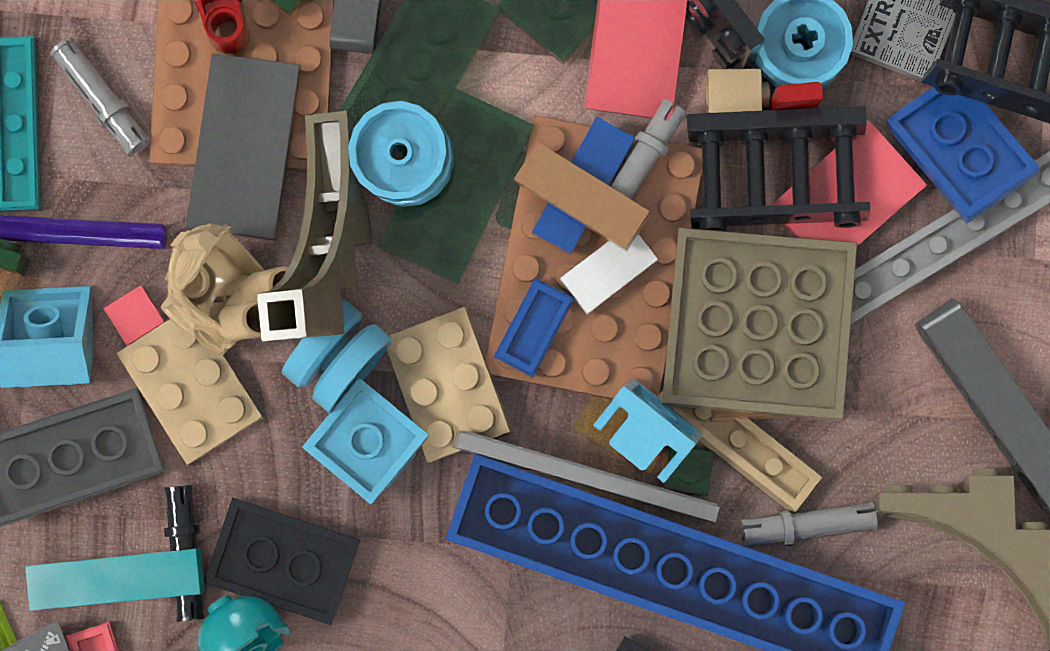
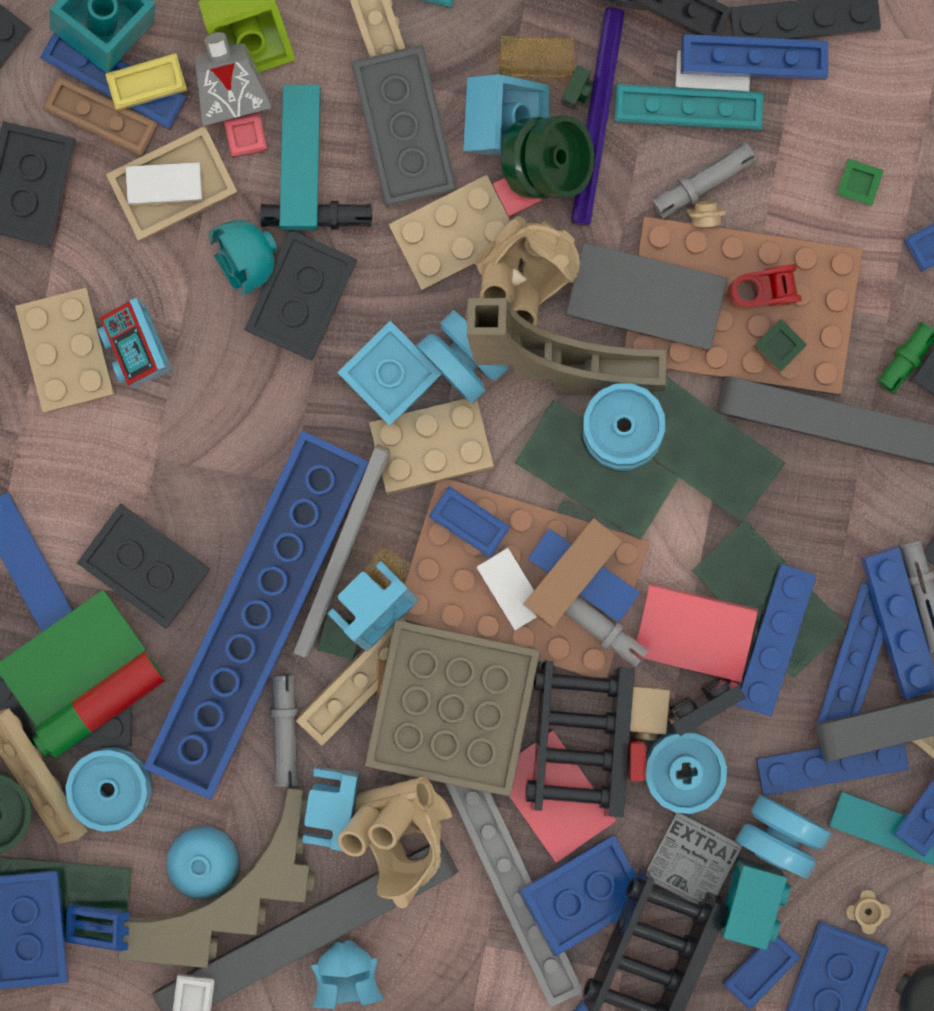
camera: 95 degrees right, 5 degrees up
none -> medium azure cylinder [166,825,240,900]
none -> medium azure panel [302,766,360,851]
none -> tan helmet [338,777,452,908]
none -> dark green wheel [501,115,595,200]
none -> tan plate [687,200,726,227]

